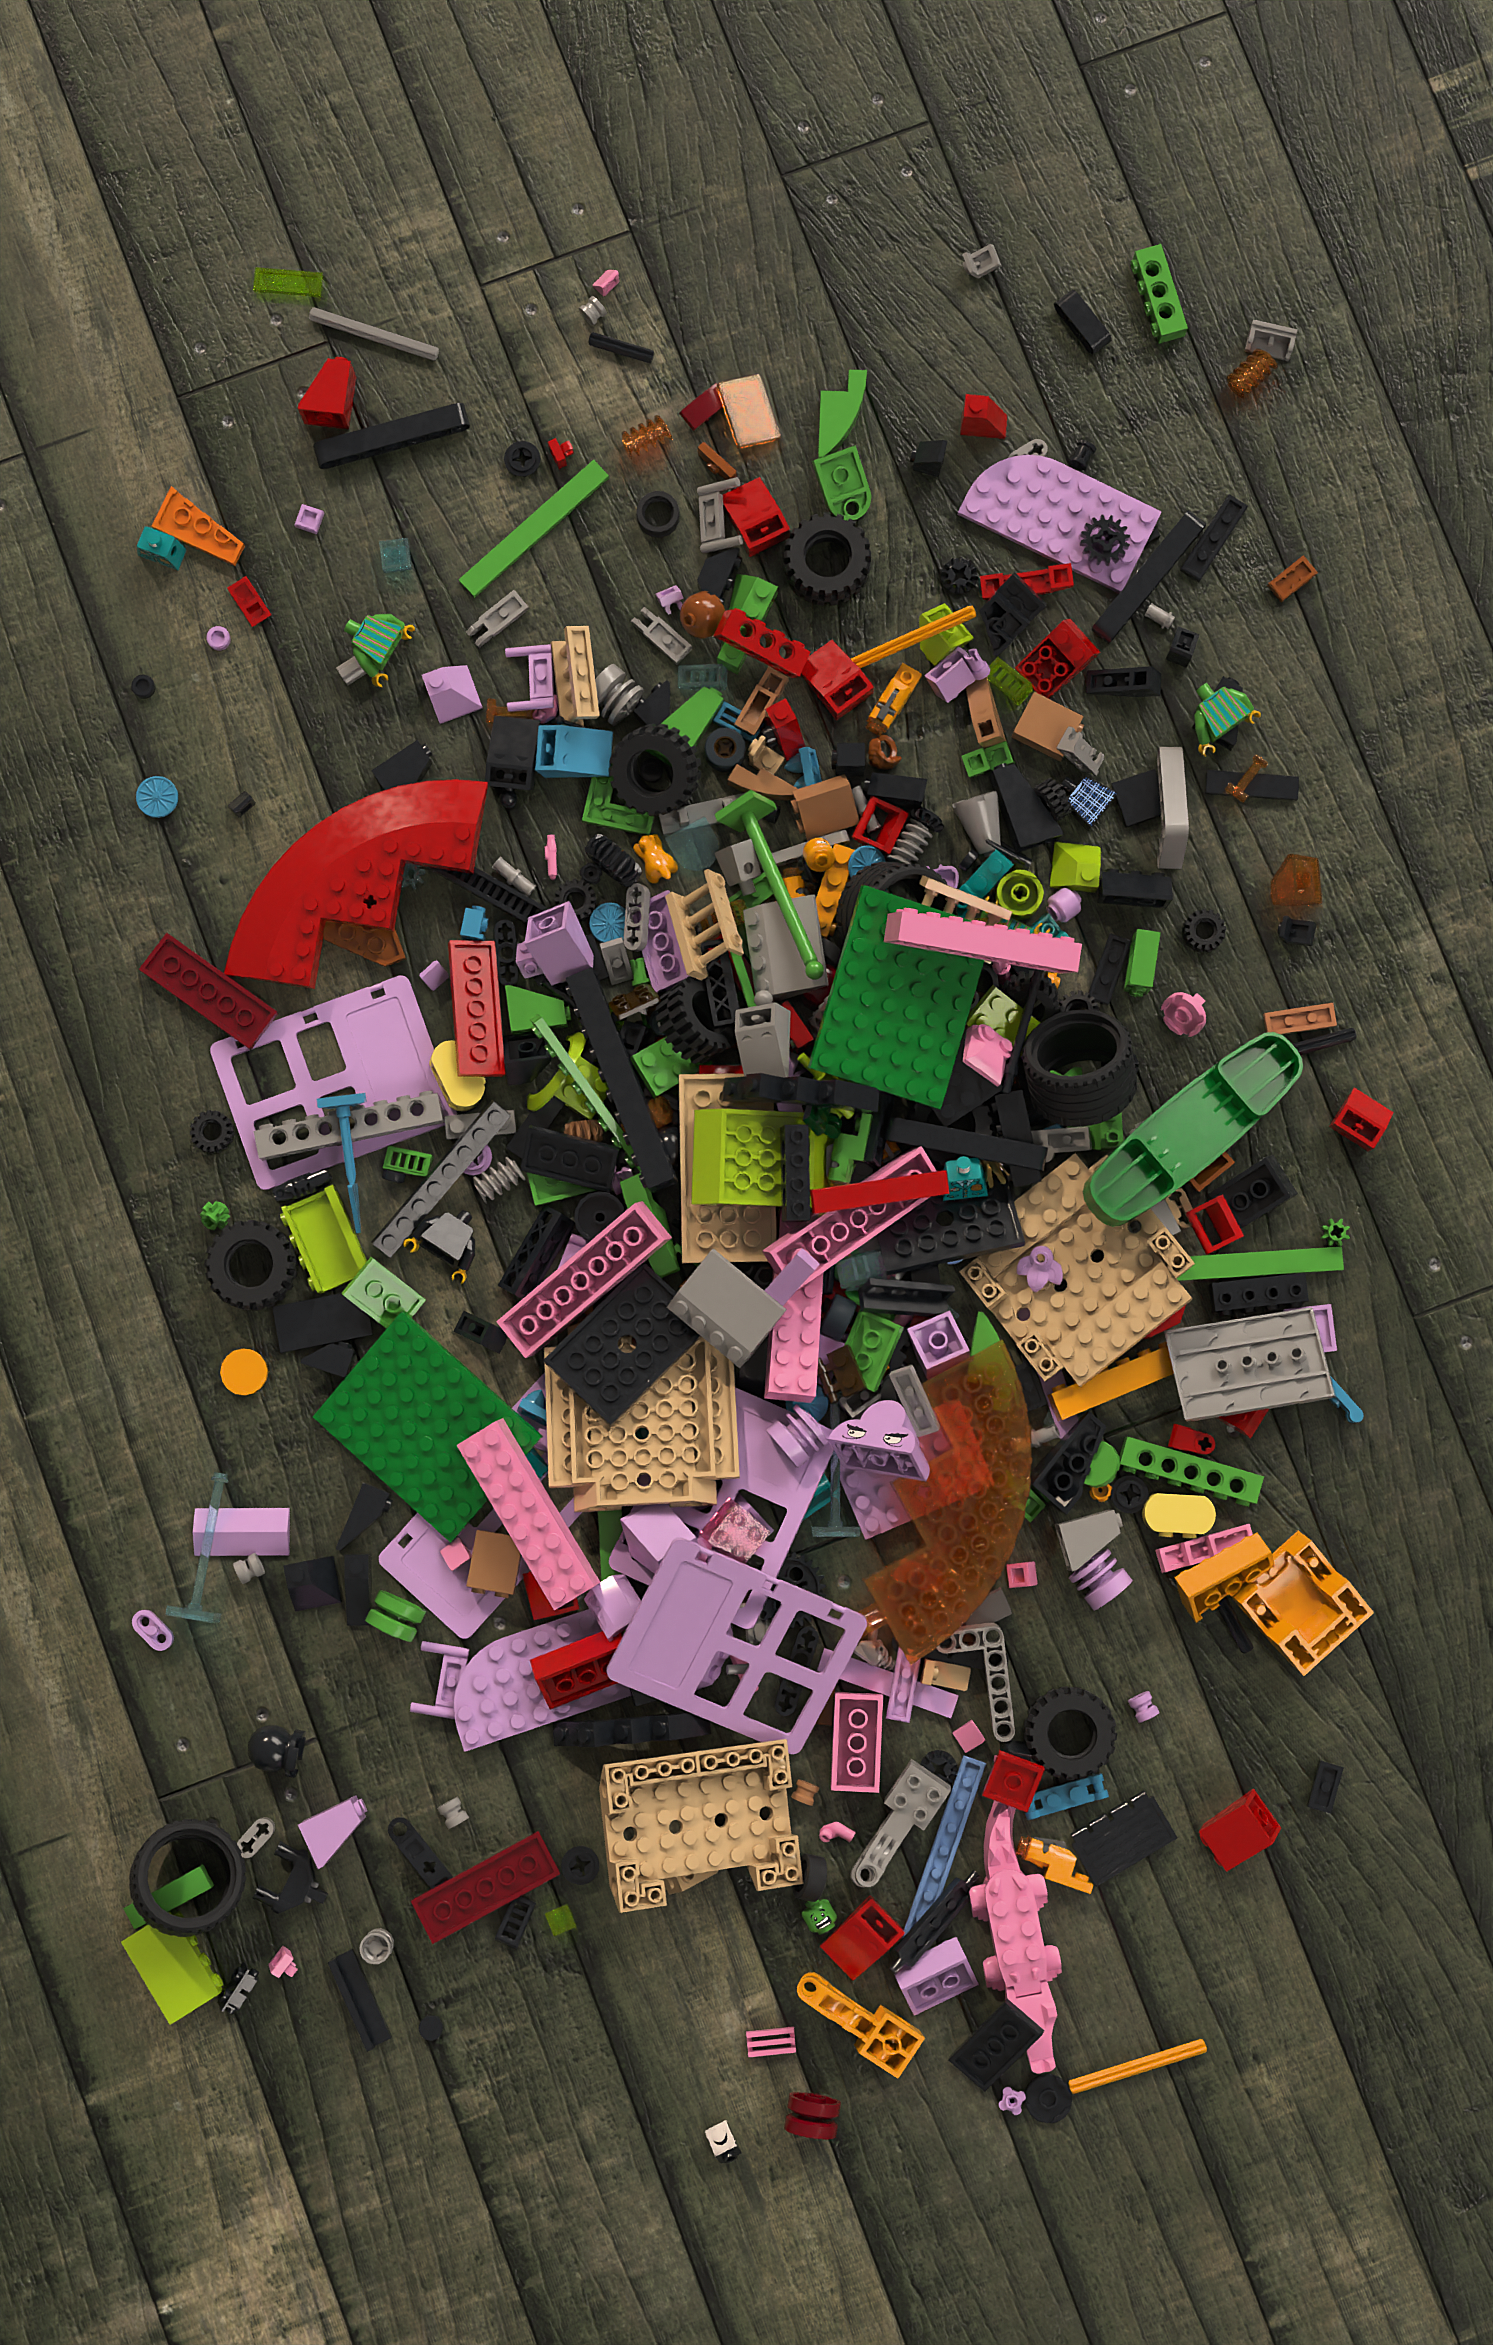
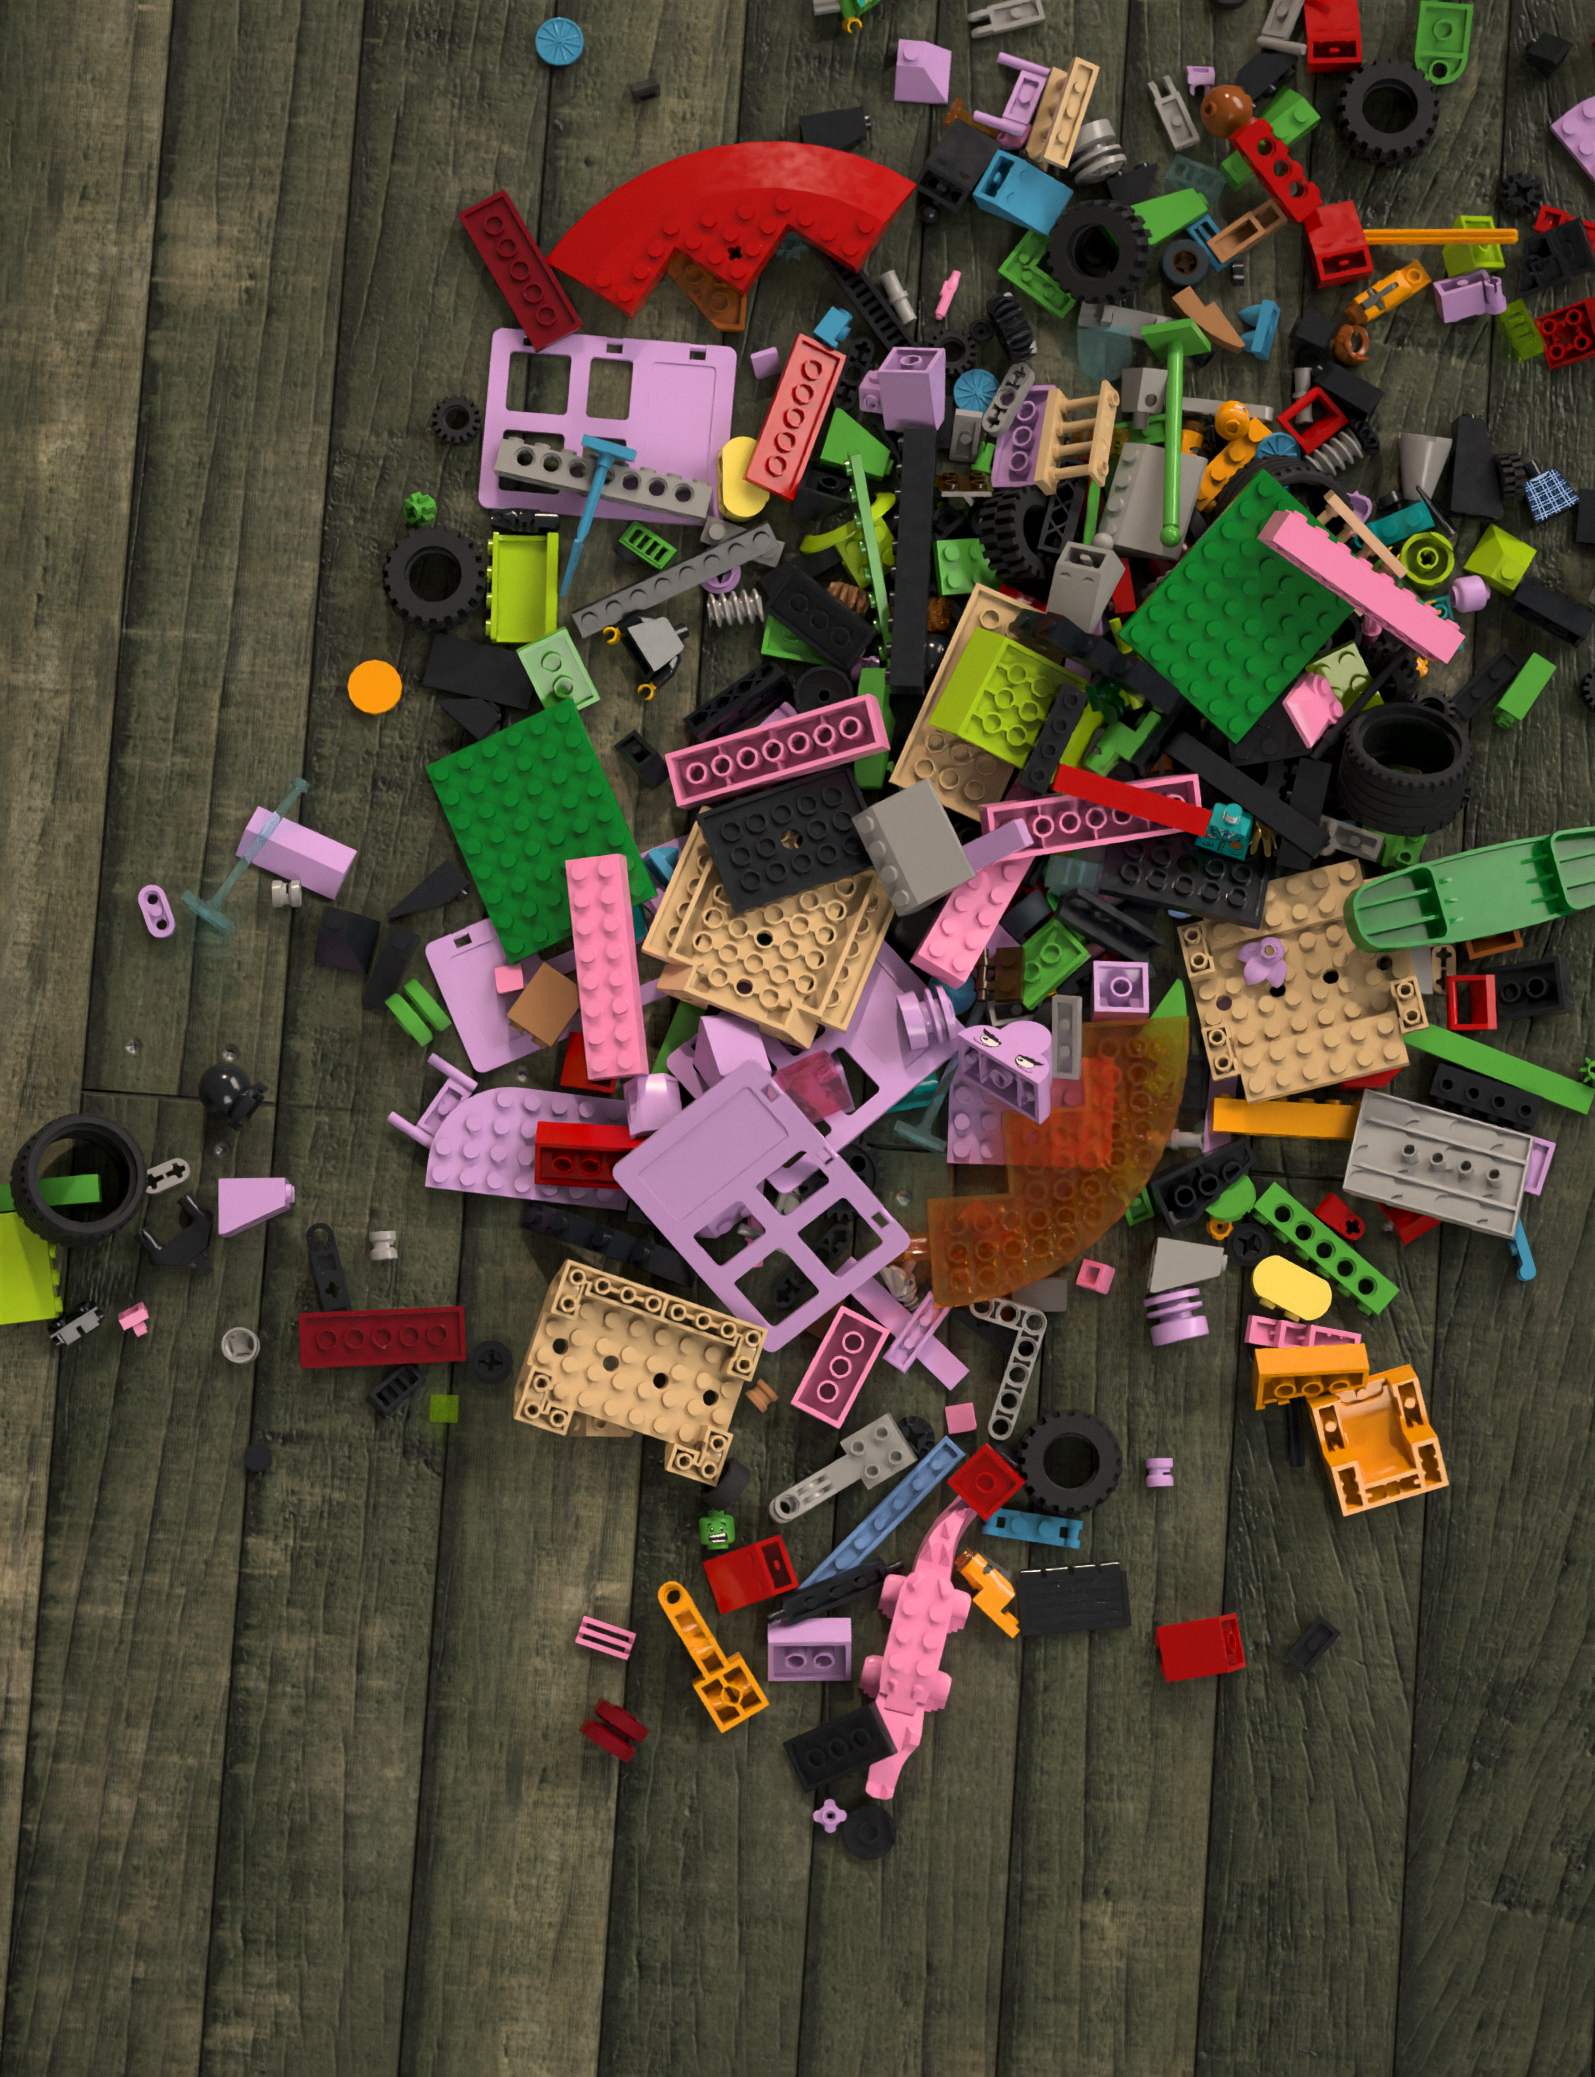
camera: 20 degrees right, 0 degrees up
black fence [328,1949,392,2052] -> none
light orange animal [633,834,678,883] -> none
bracket [705,2120,742,2163] -> none
tan bracket [748,735,785,775] -> none
red slope [765,698,806,762] -> none
medium nougat brick [790,774,859,841] -> none
bright pink arm [819,1822,856,1843] -> none
tan bracket [920,1658,971,1691] -> none
bright green slope [962,741,1015,778] -> none
medium nougat slope [966,677,1006,748] -> none
medium nougat brick [1012,692,1084,762] -> none
light grey hinge [1057,726,1104,775] -> none
light orange axle [1068,2039,1207,2094] -> none
bright pink tile [1161,992,1206,1037] -> none

